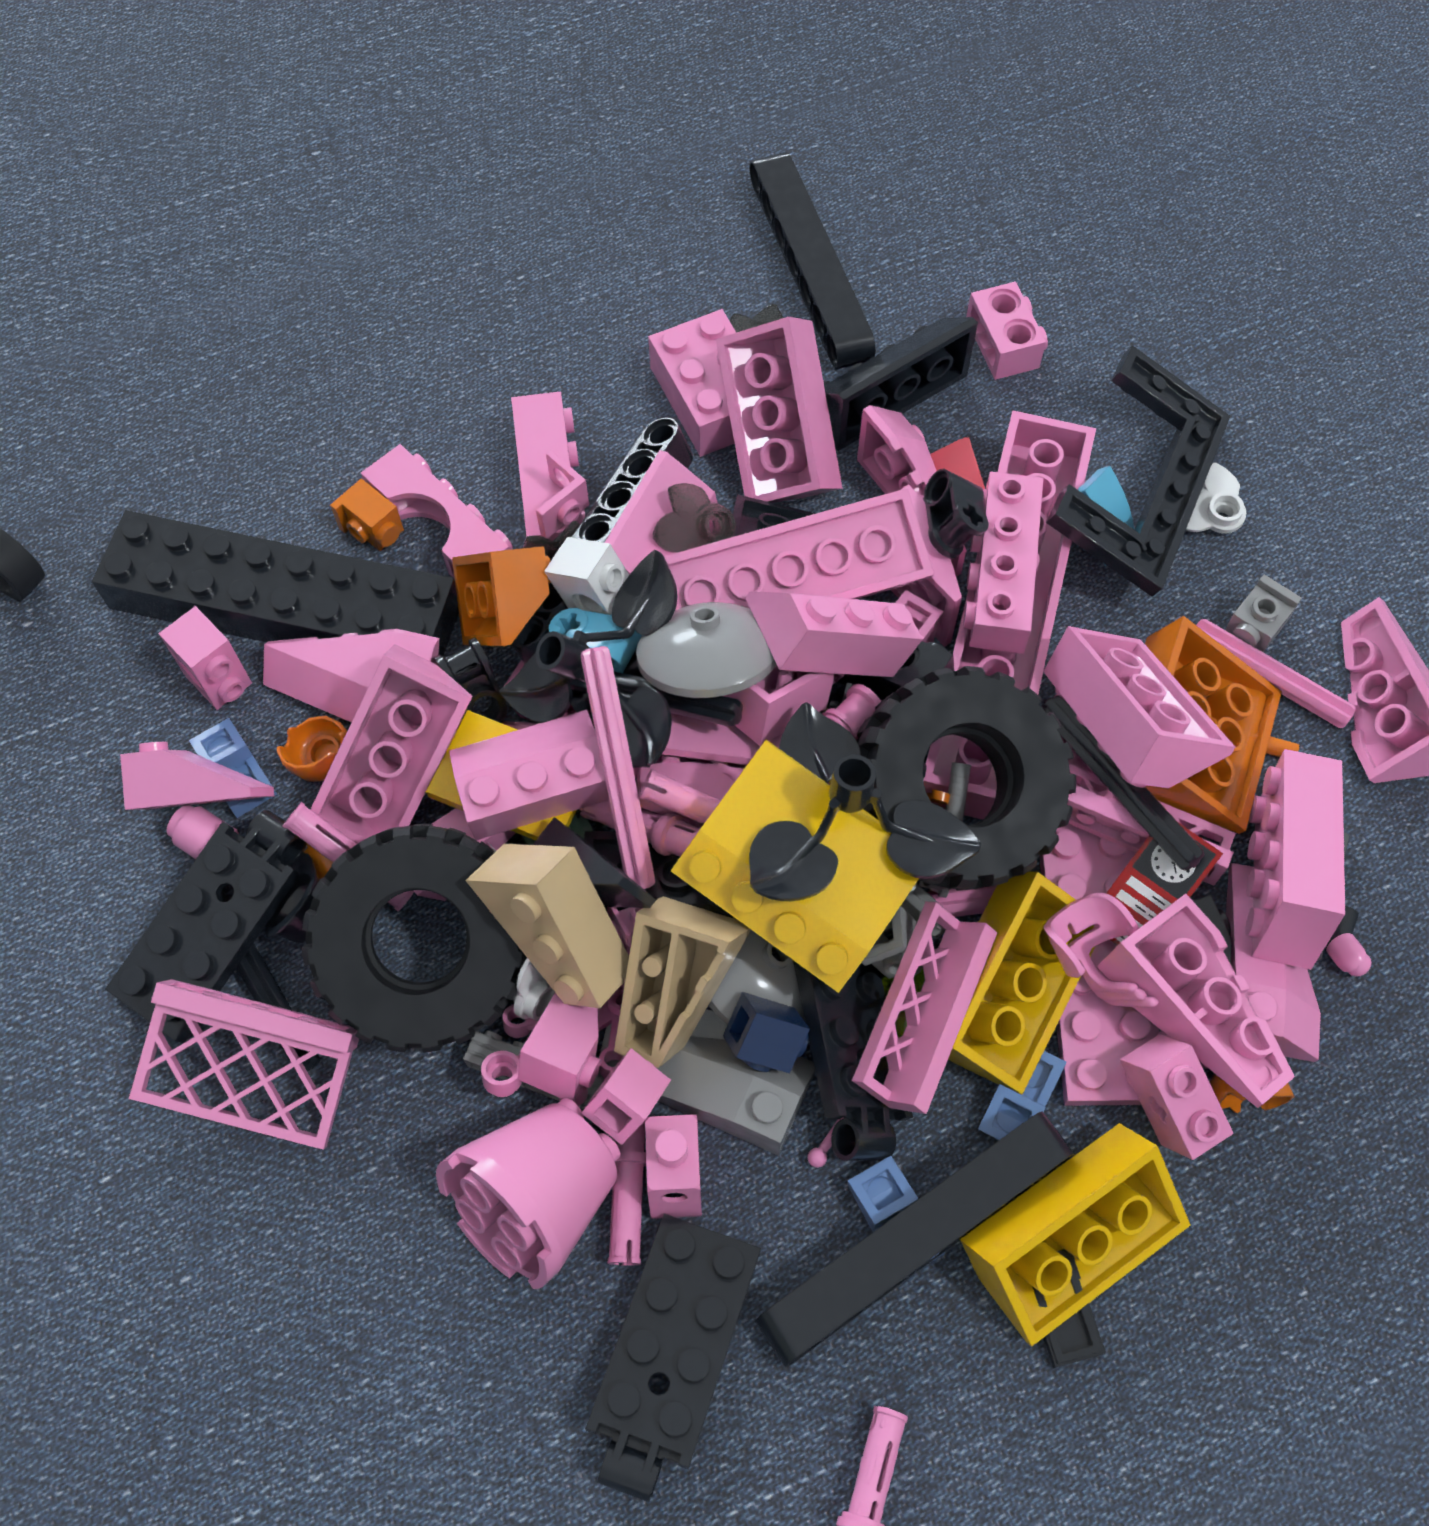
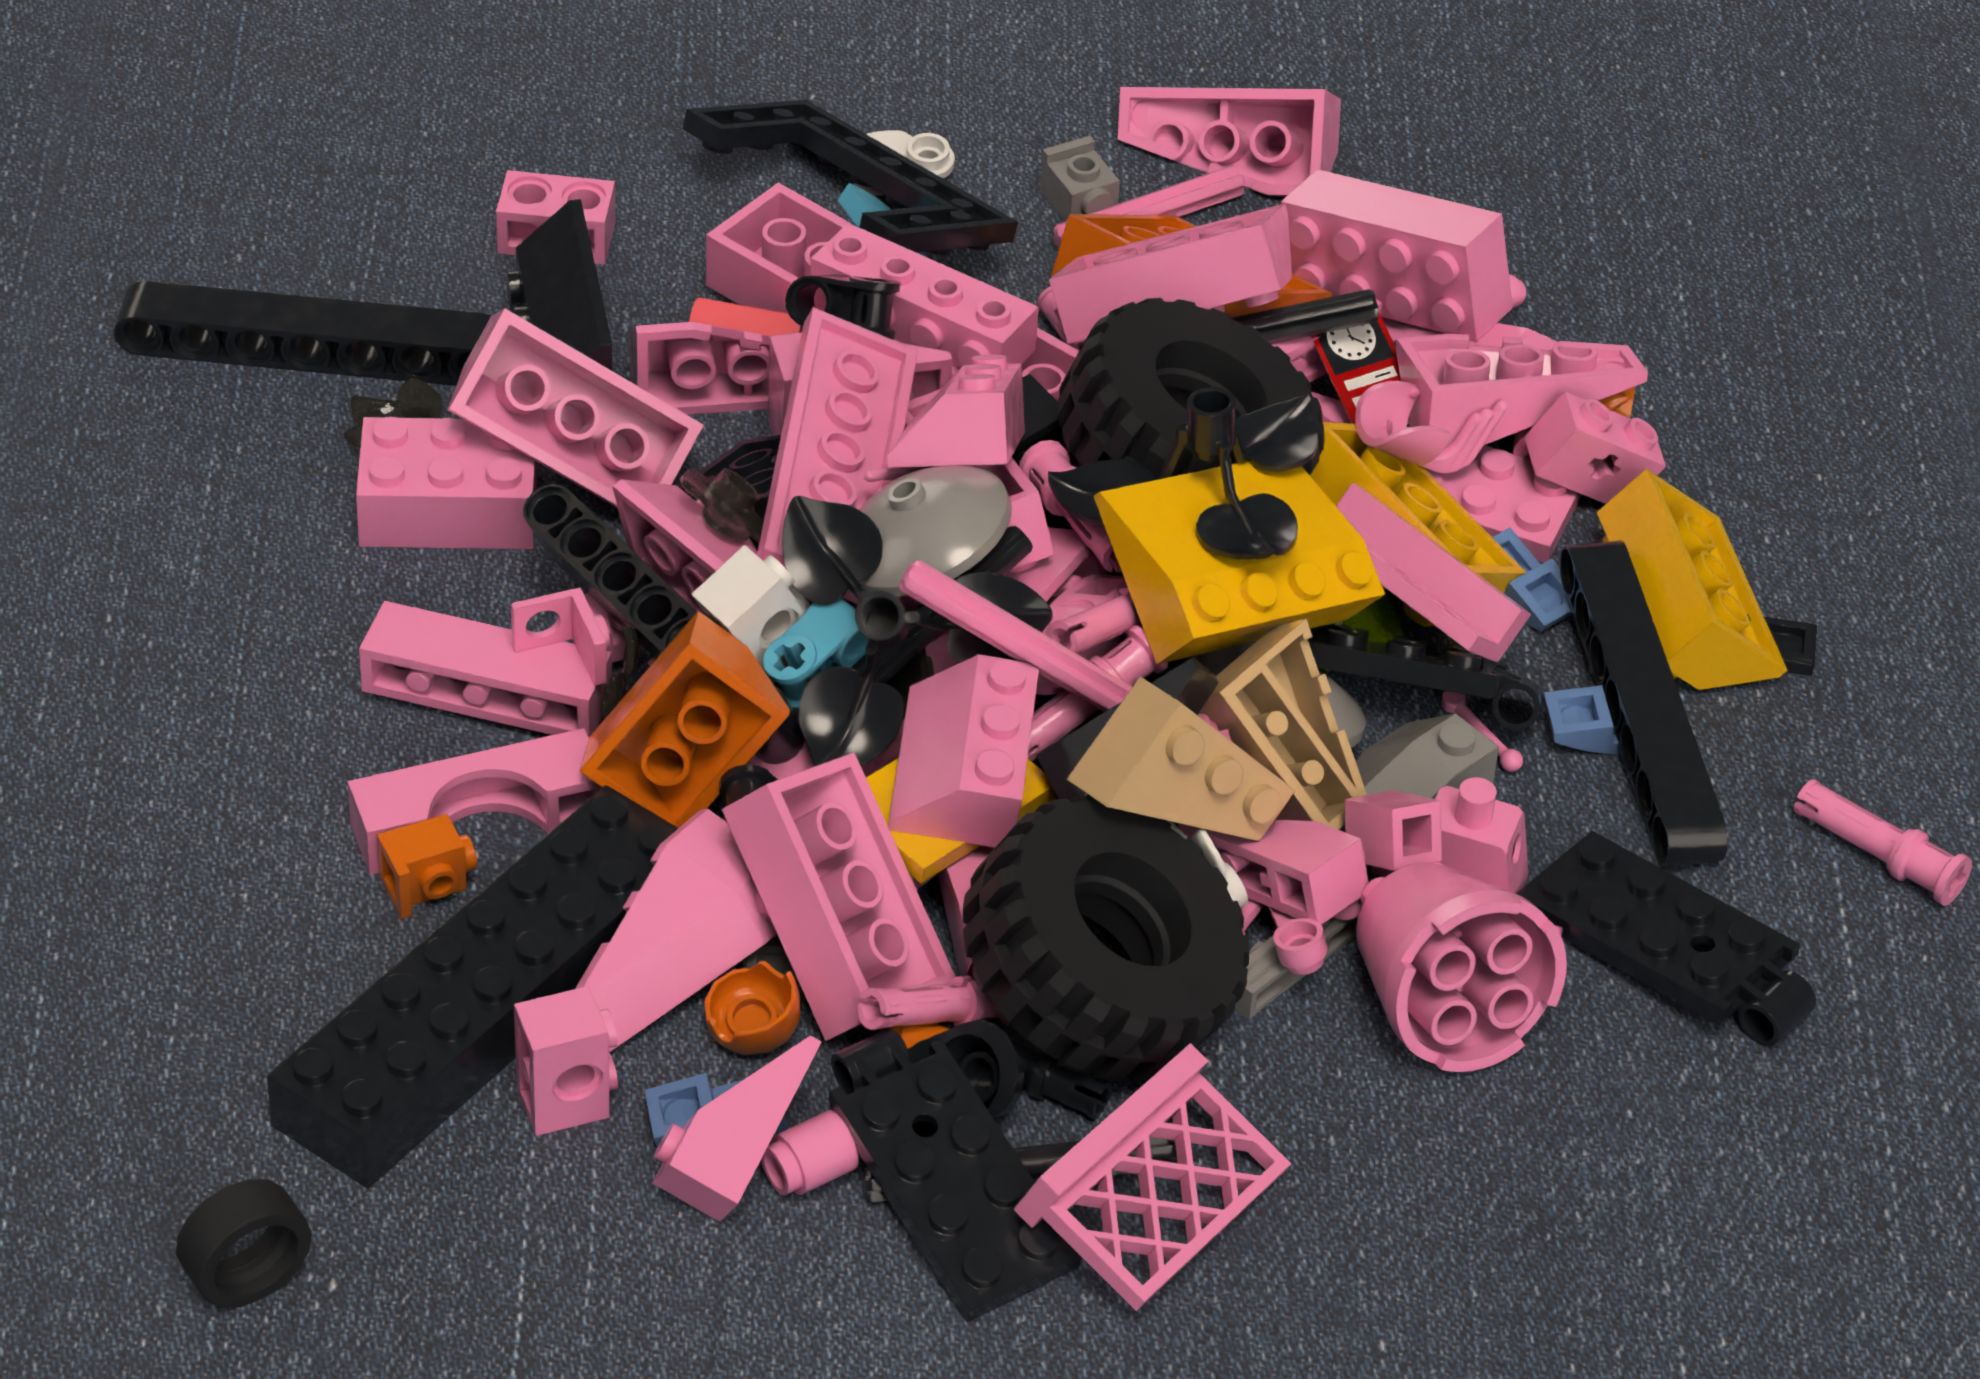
camera: 70 degrees left, 20 degrees down
dark blue brick [723,992,810,1074] -> none

